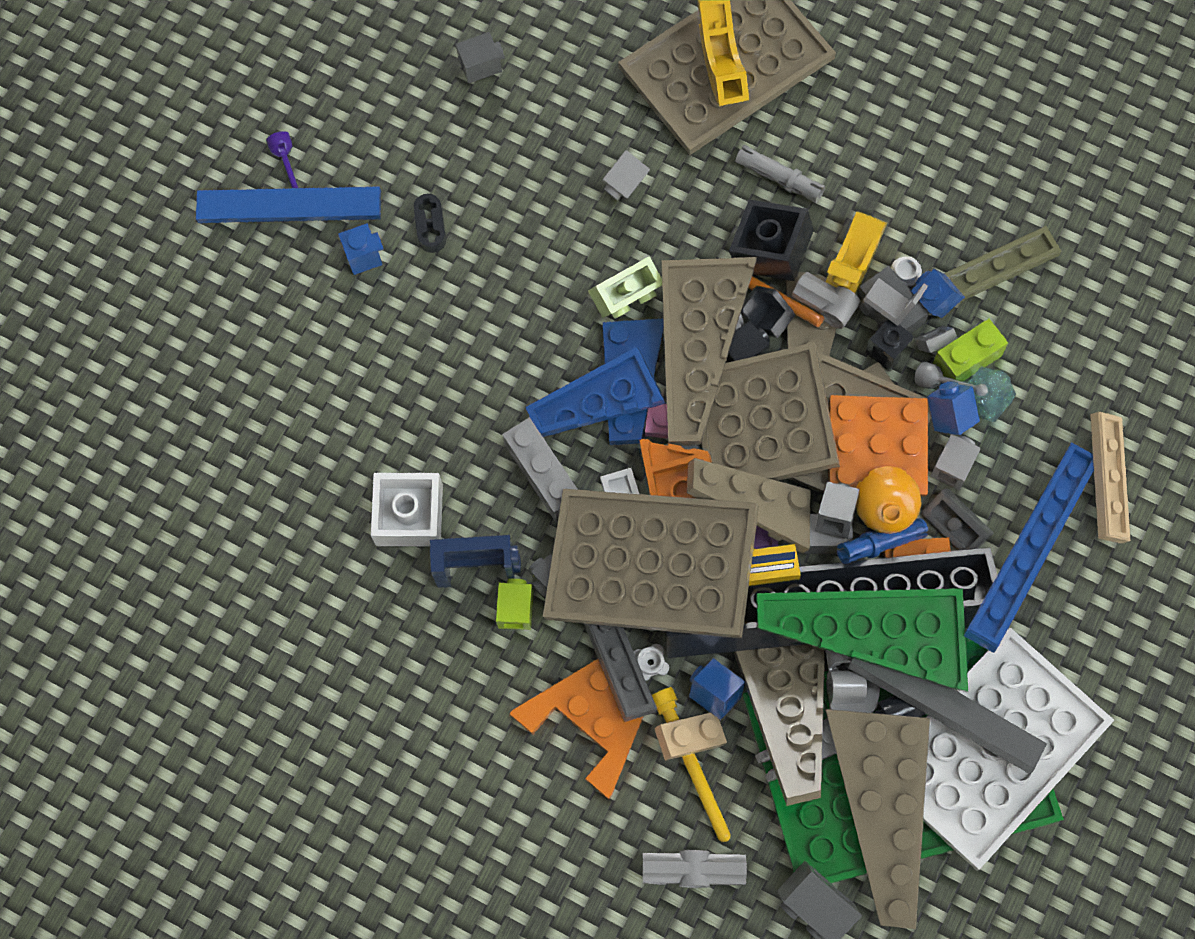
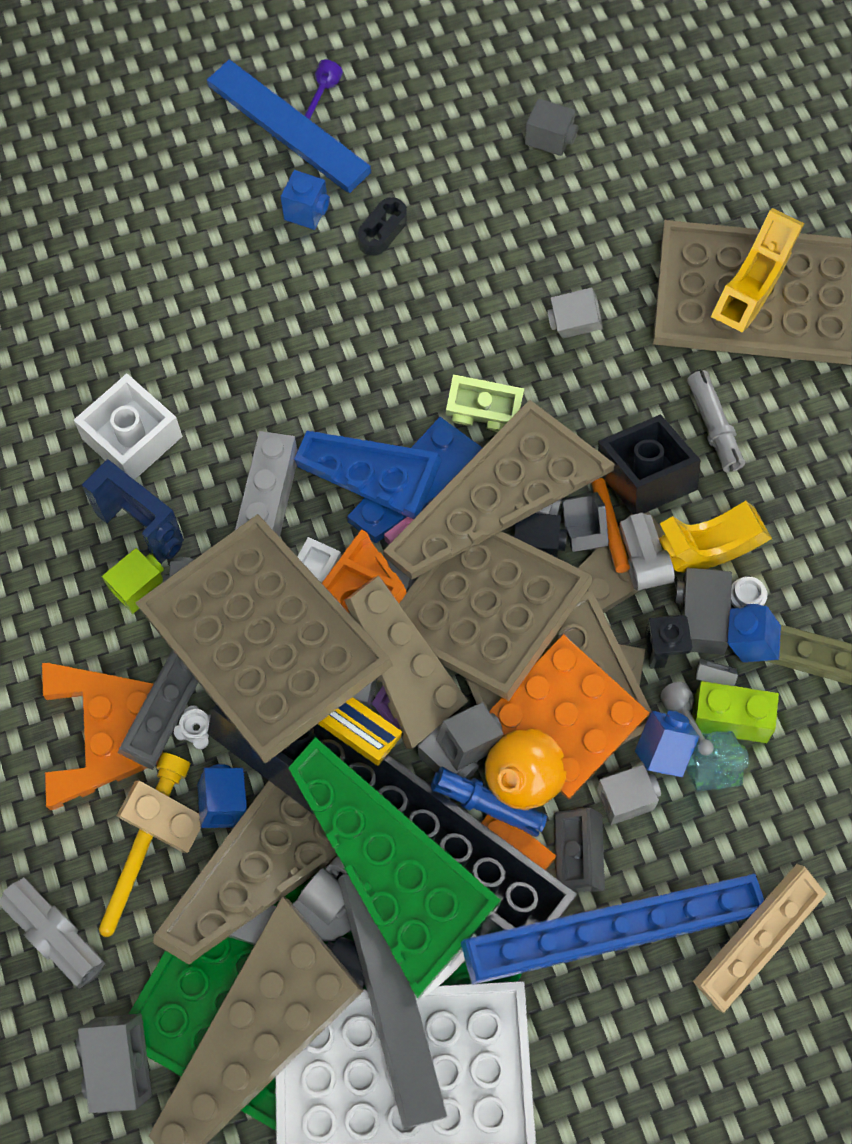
camera: 40 degrees right, 5 degrees down
light grey bracket [863,278,928,326] -> none

